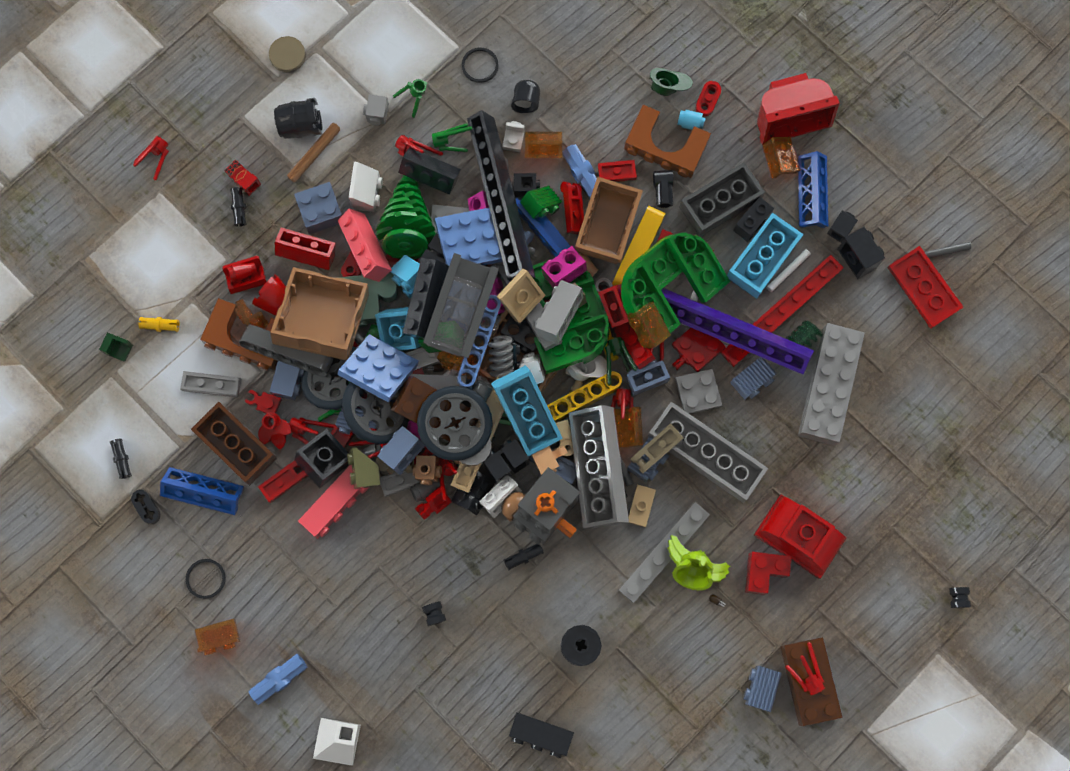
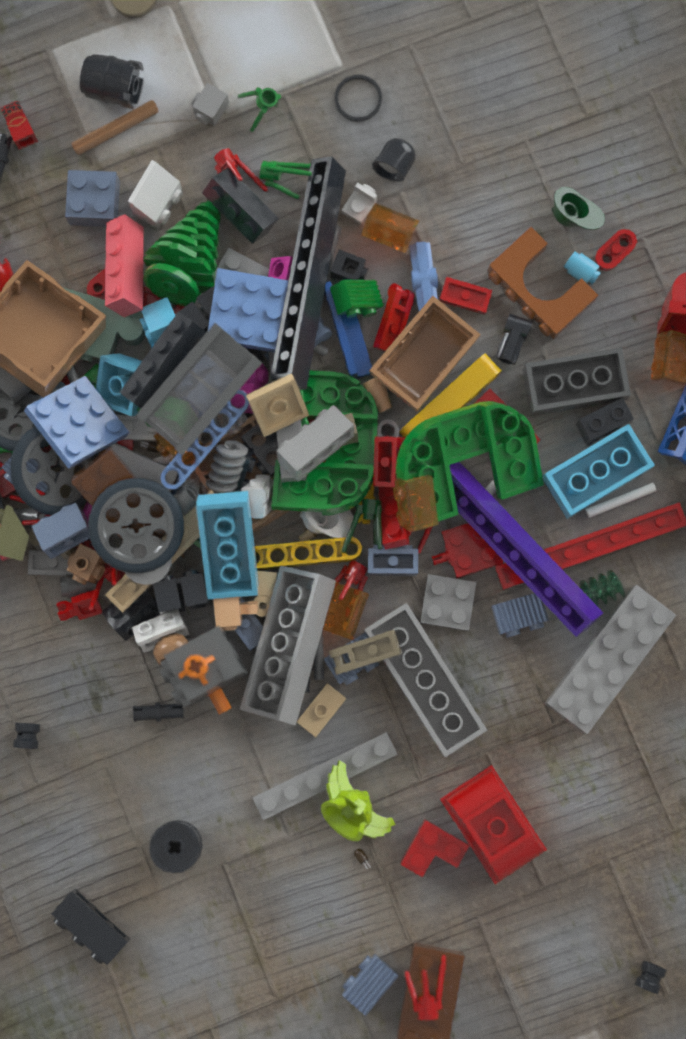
camera: 25 degrees right, 5 degrees up
red brick [275,227,335,270] -> none
dark pink brick [541,246,587,288] -> none

